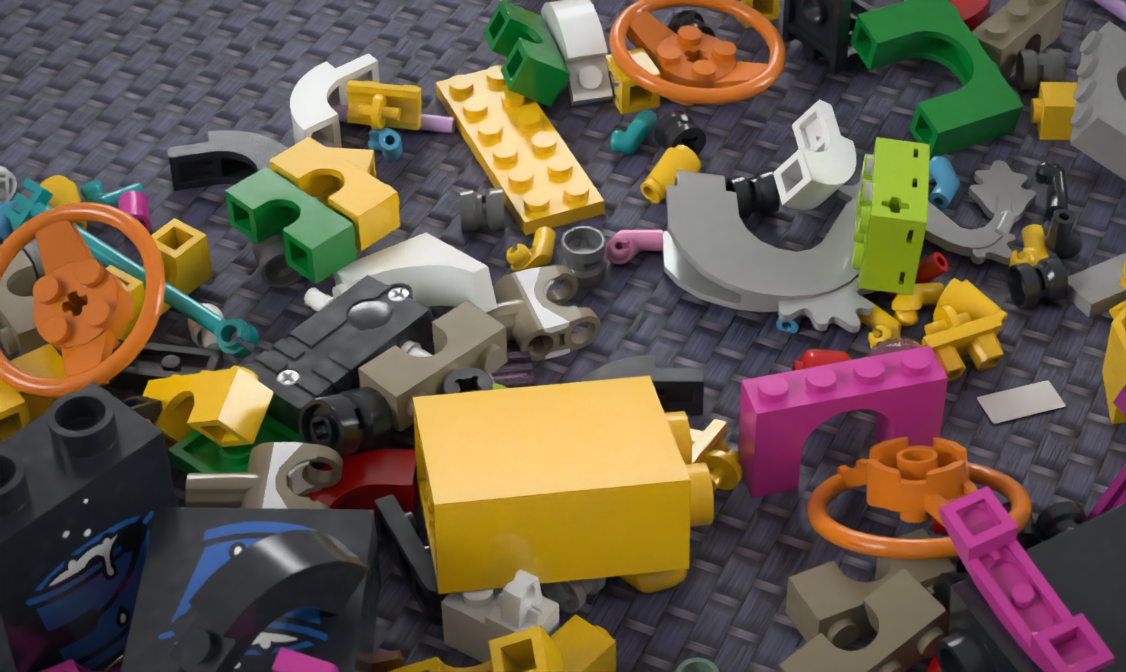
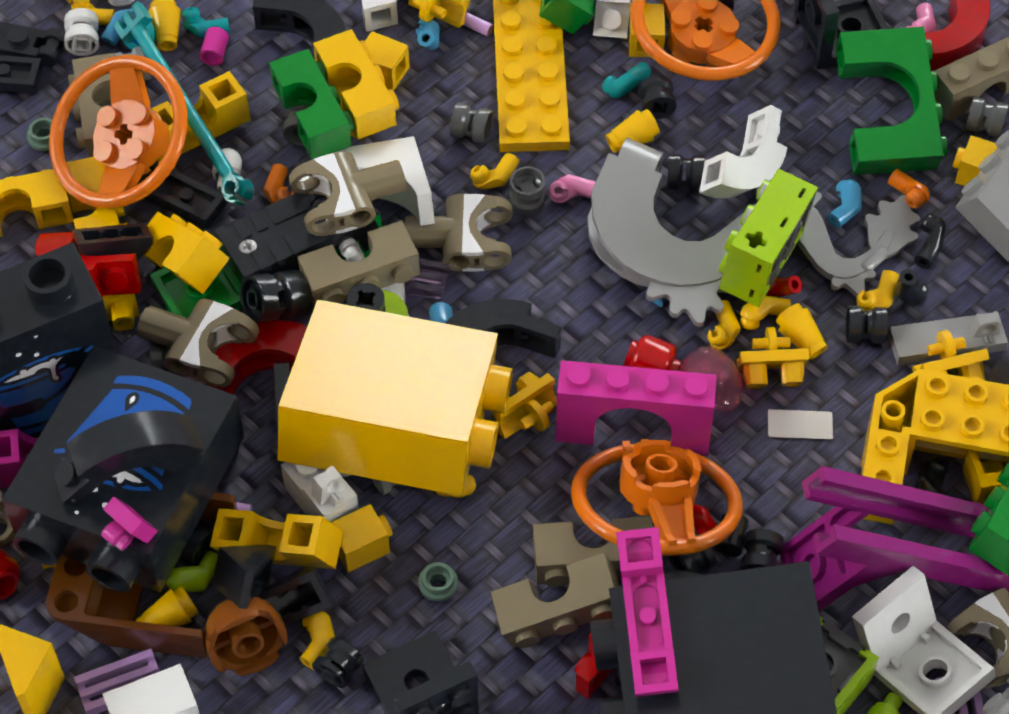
camera: 20 degrees right, 15 degrees up
none -> orange arm [263,163,295,204]
none -> dark tan connector [289,151,407,236]
none -> orange arm [887,169,930,209]

